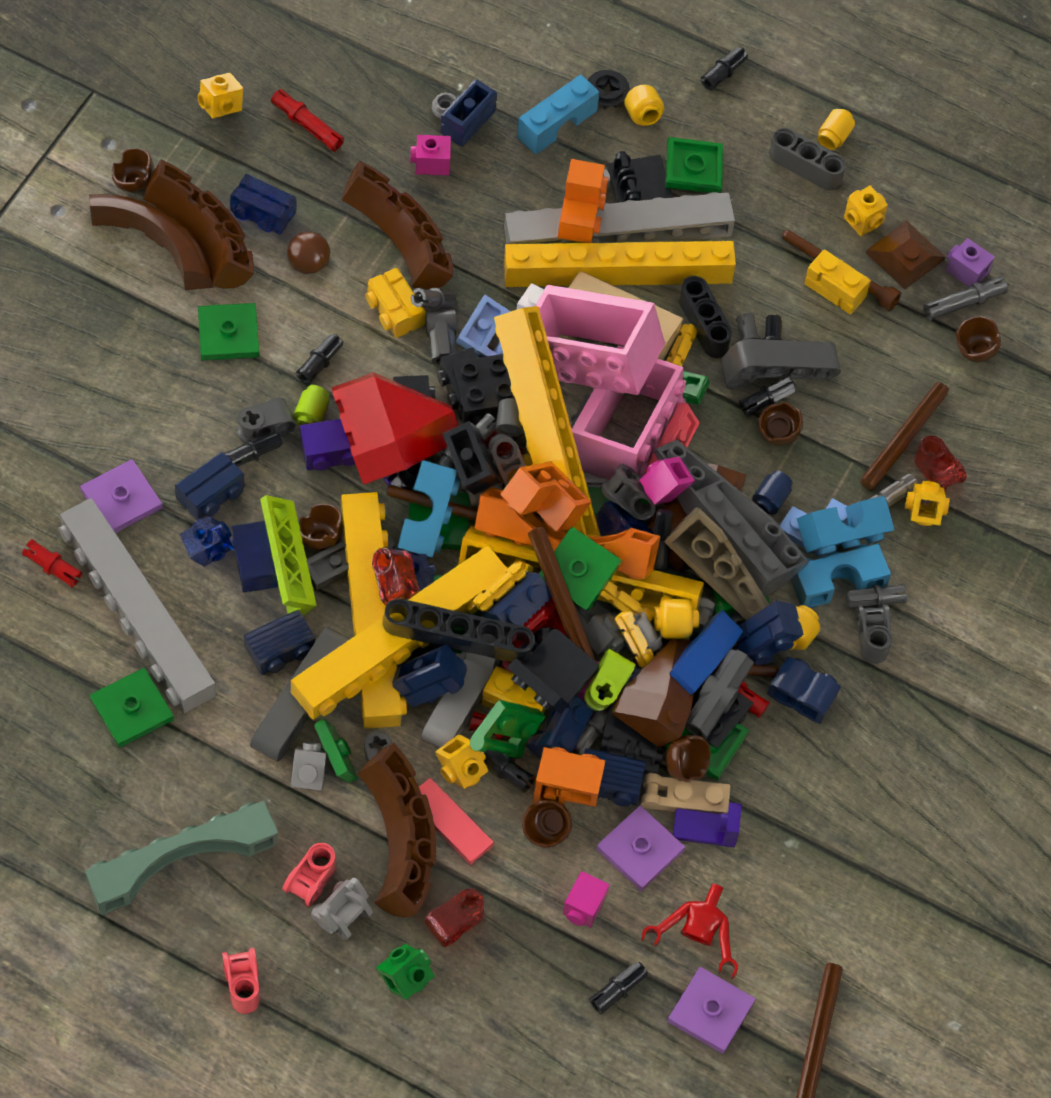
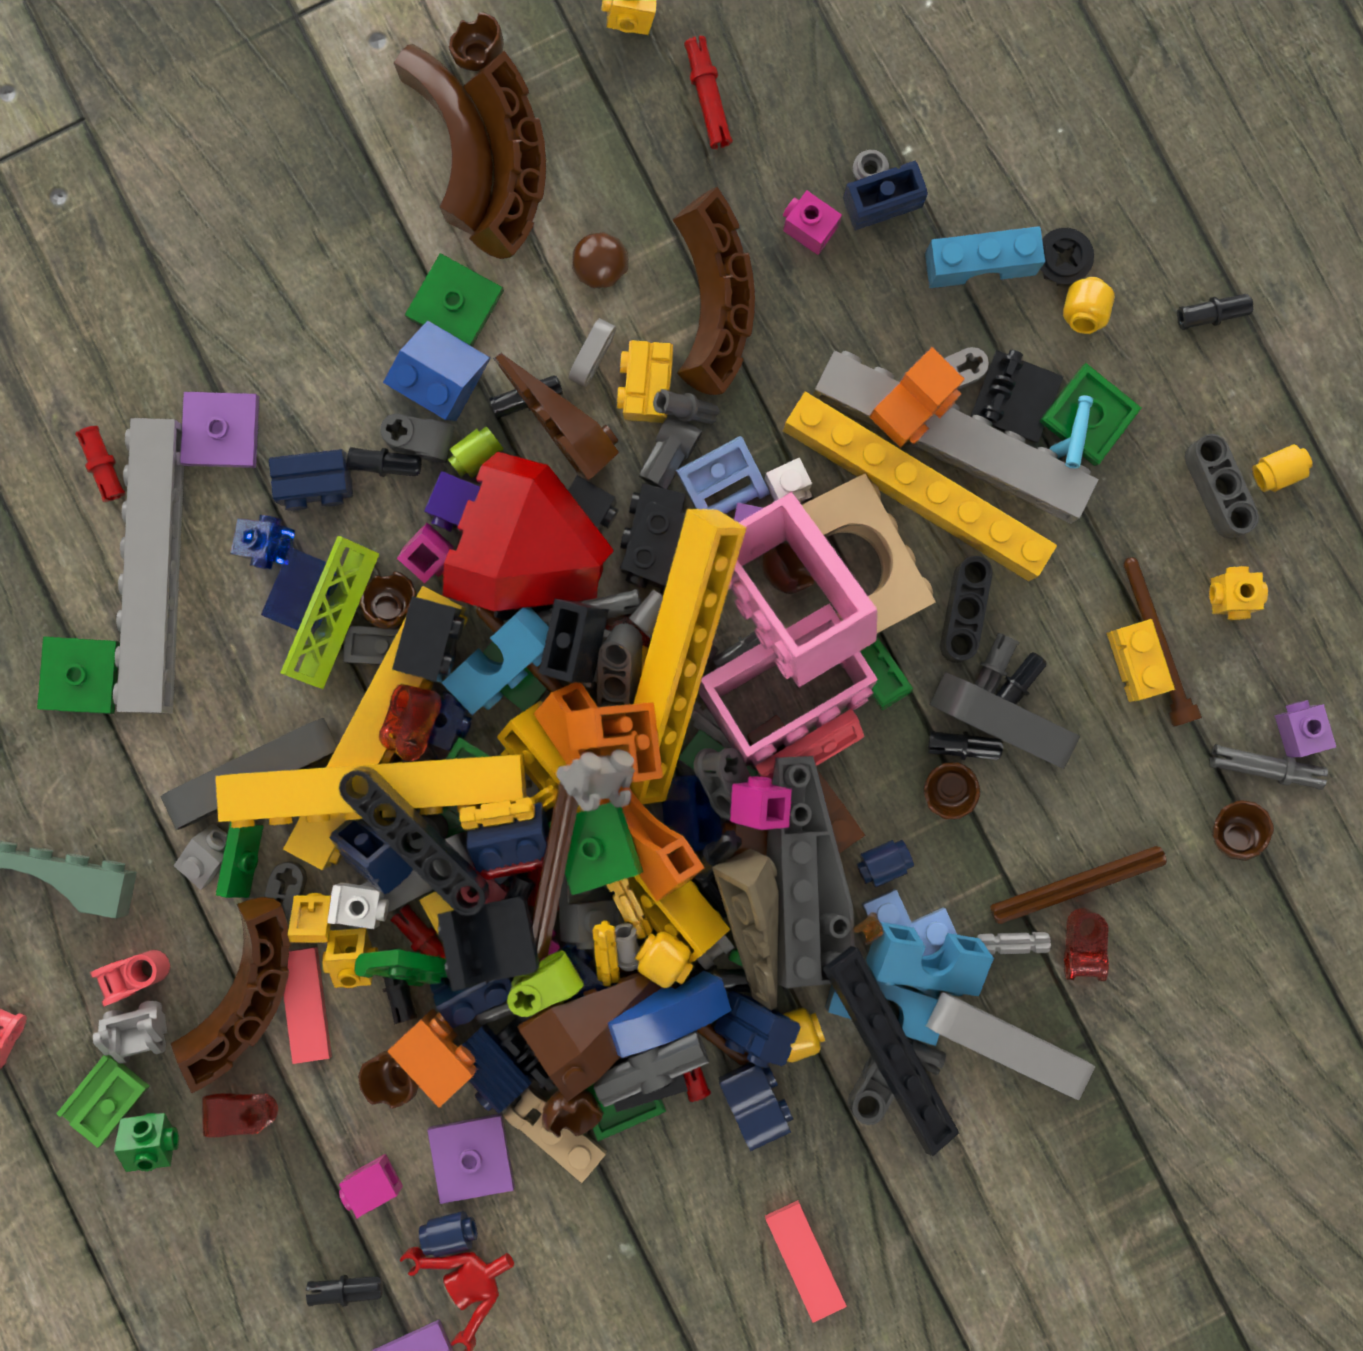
camera: 40 degrees right, 25 degrees up
clear blue brick [230,174,297,235] -> none
dark blue brick [244,609,315,675] -> none
yellow axle [666,324,698,367] -> none
dark purple bracket [673,802,742,848] -> none
reddish brown slope [866,220,946,289] -> none
yellow brick [905,481,950,526] -> none
none -> bright green plate [56,1055,150,1148]
none -> yellow bracket [288,893,331,943]
none -> white brick [327,882,389,929]
none -> blue slope [383,320,491,421]
none -> black brick [392,596,465,682]
none -> dark pink brick [397,522,454,584]
none -> dark blue brick [419,1211,478,1258]
none -> reddish brown wedge [493,353,619,480]
none -> light grey piece [556,750,635,811]
none -> light grey beam [569,318,616,387]
none -> coral tile [765,1200,847,1323]
none -> black tile [823,946,959,1156]
none -> clear orange hand [853,912,883,945]
none -> light grey beam [926,992,1096,1100]
none -> medium azure piece [1049,395,1093,469]

